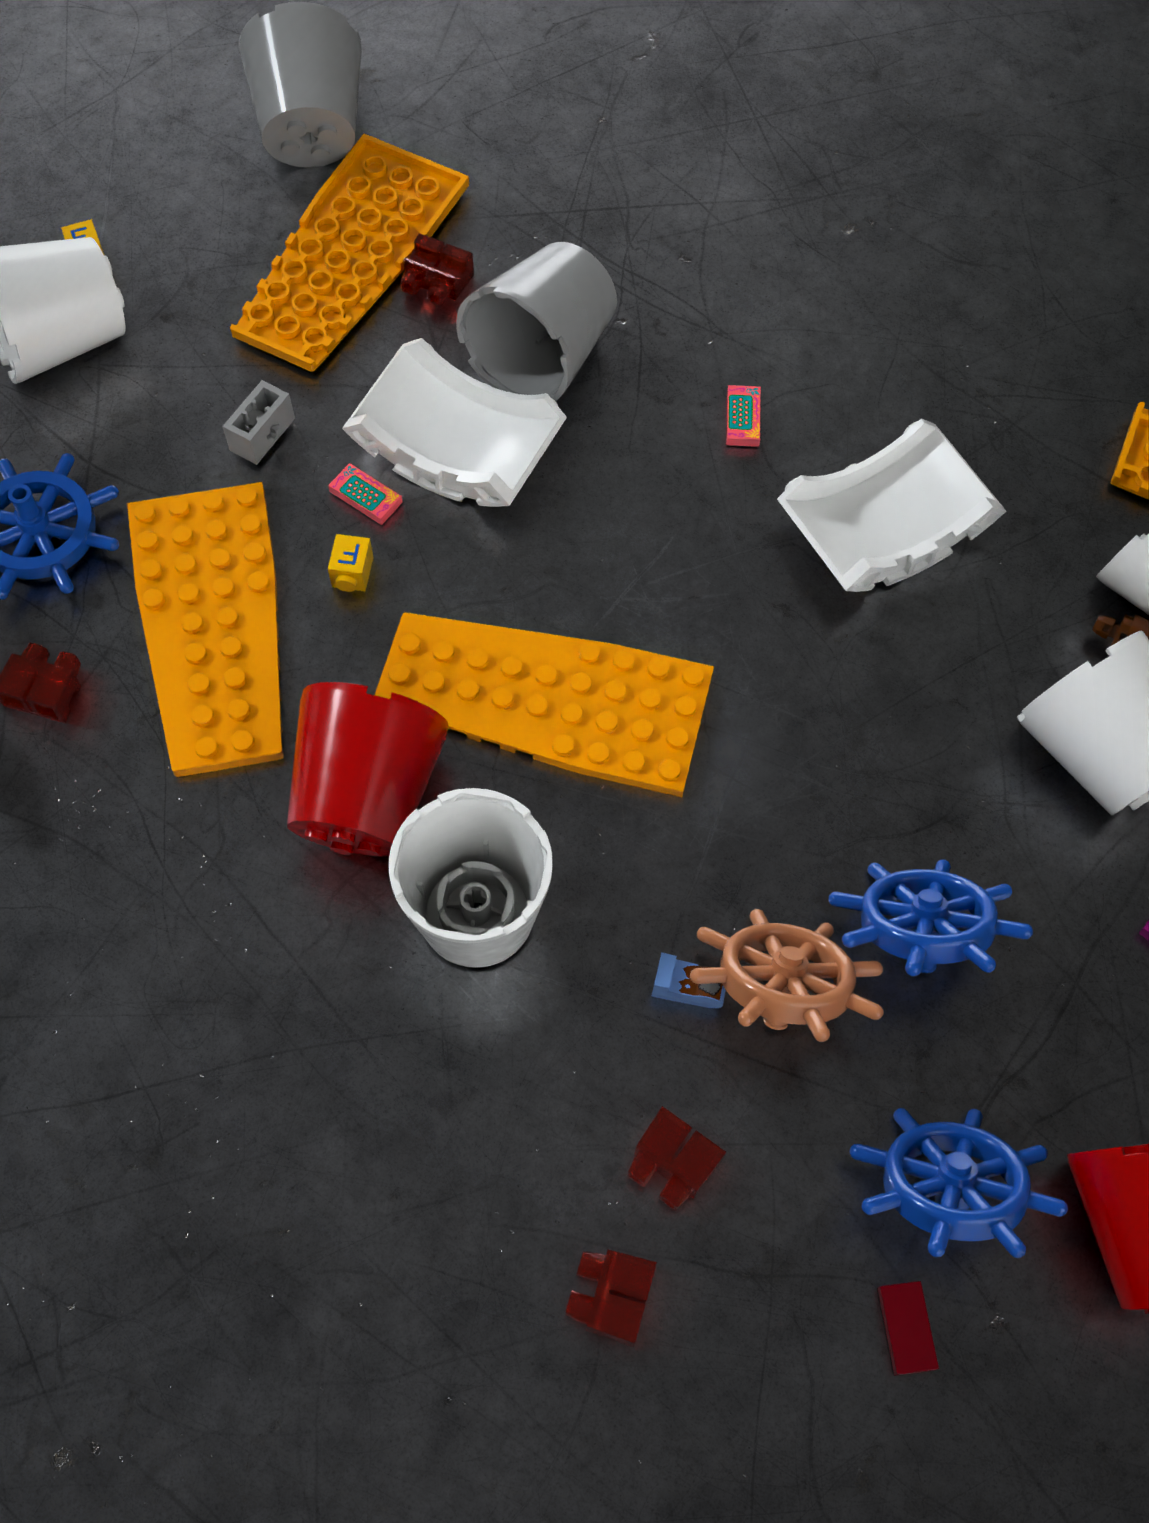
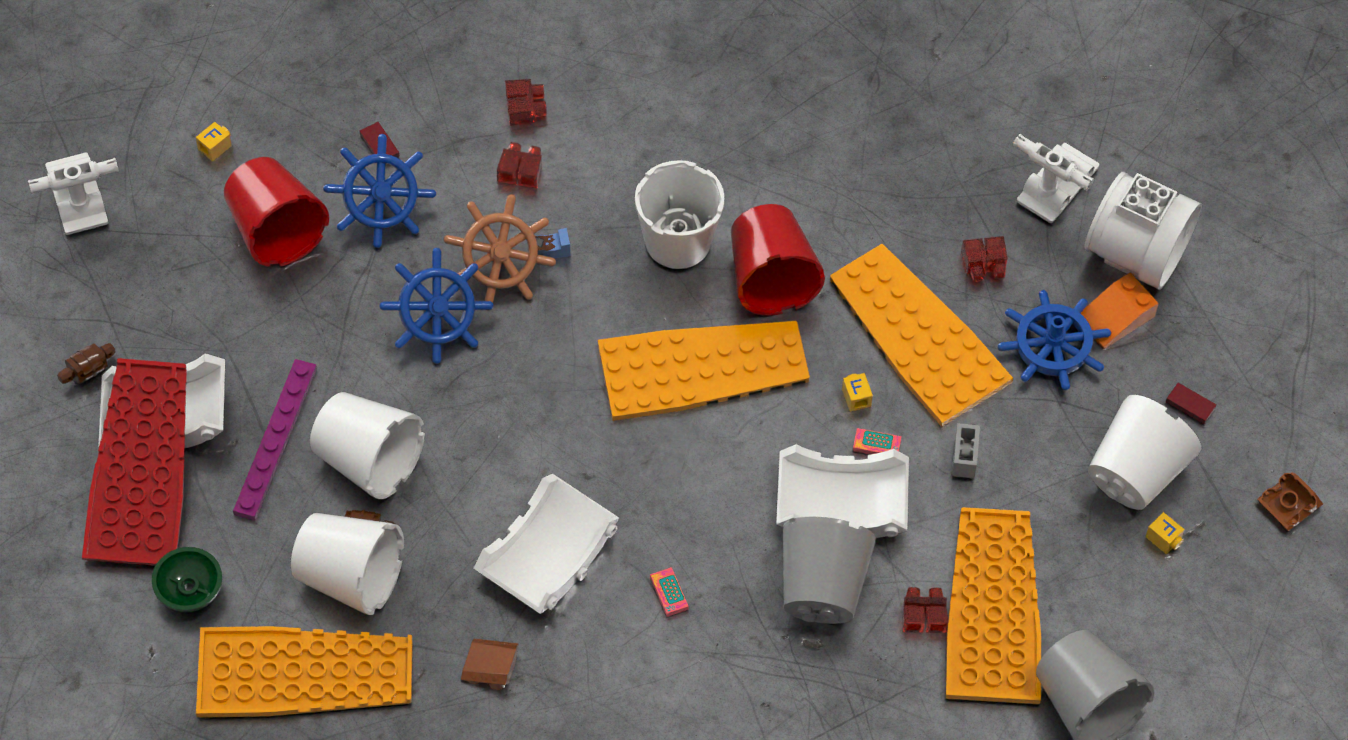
camera: 155 degrees right, 5 degrees down
none -> dark orange slope [461,639,519,690]

